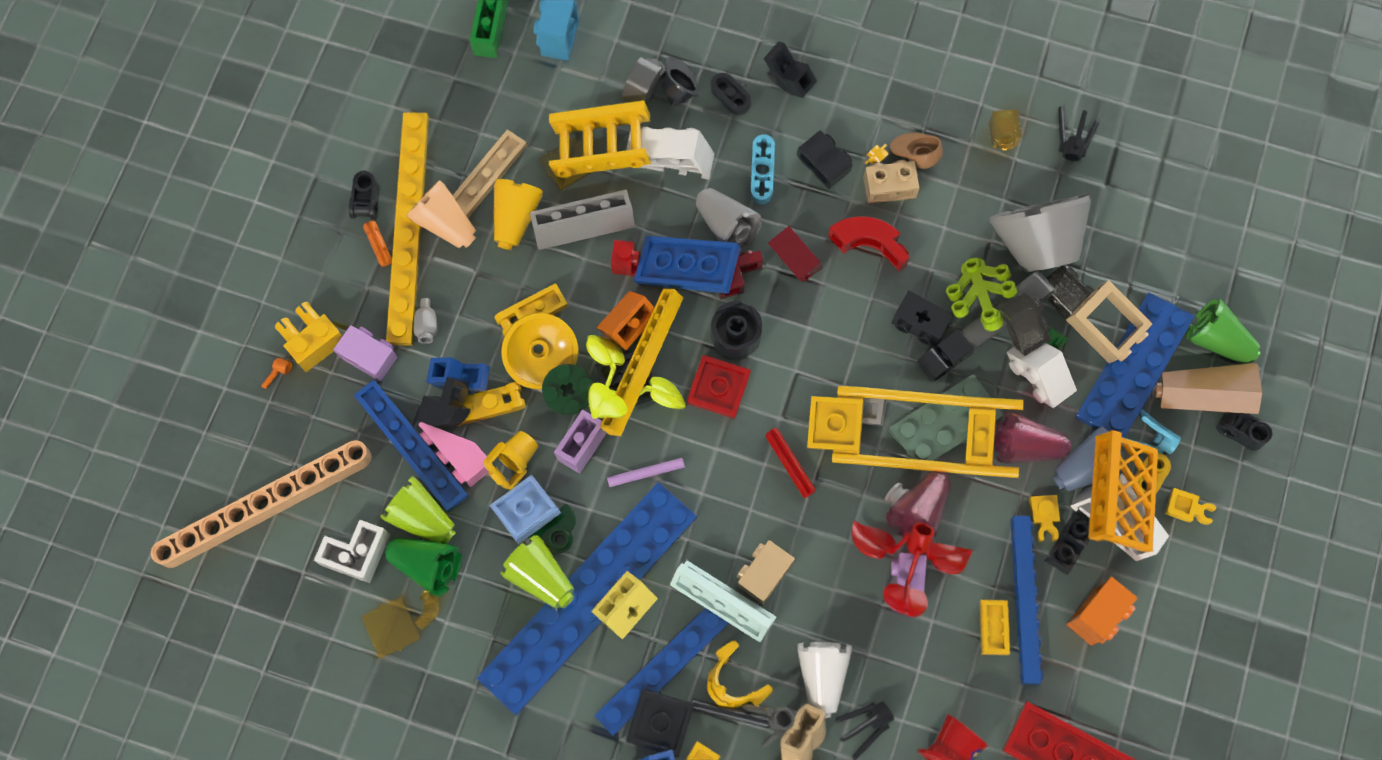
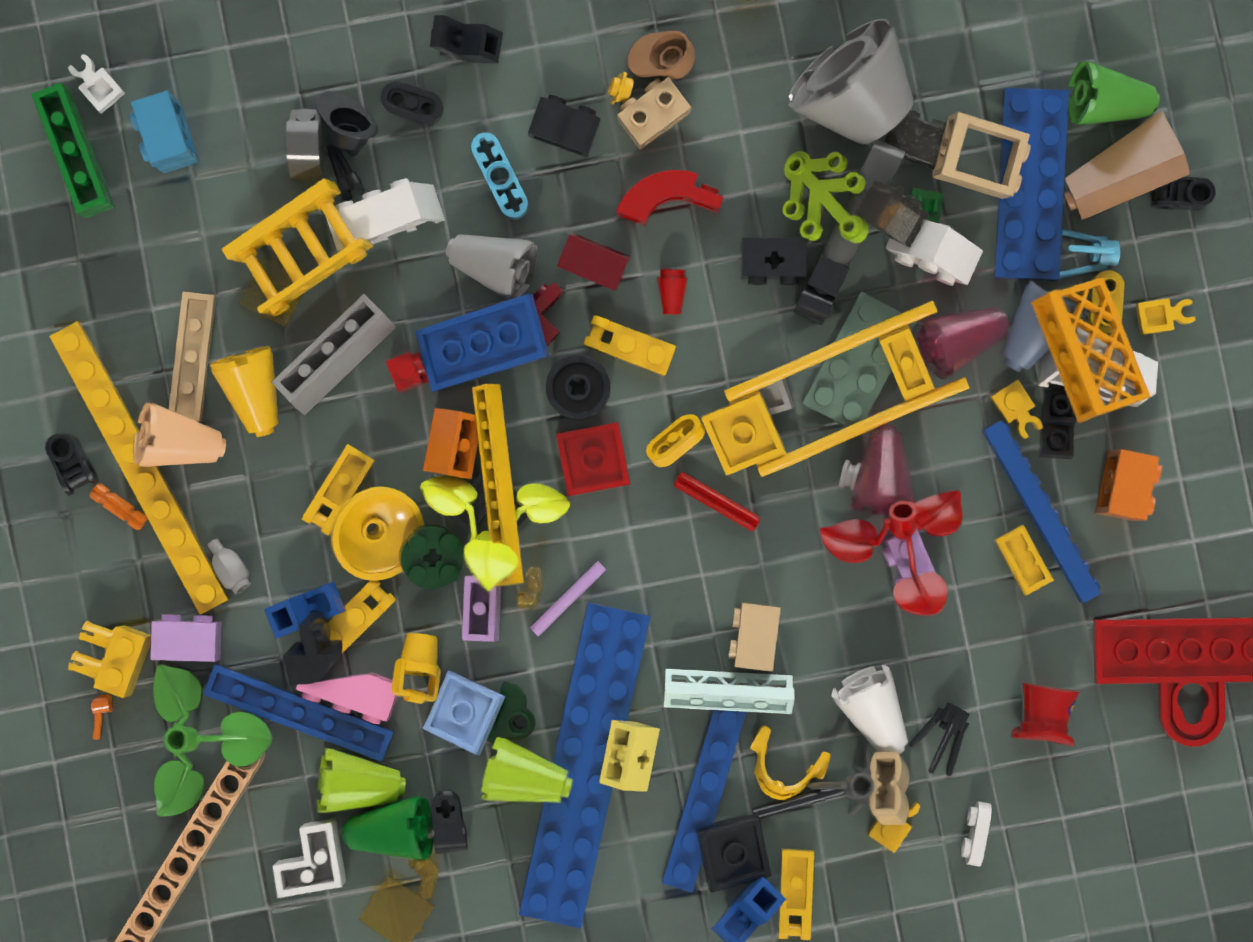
camera: 30 degrees left, 15 degrees up
none -> bright green plant [153,664,272,817]
none -> black piece [327,144,365,201]
none -> black piece [431,790,468,854]
none -> clear yellow arm [517,566,543,610]
none -> yellow plate [582,315,677,376]
none -> yellow plate [646,414,705,467]
none -> red cone [657,269,688,315]

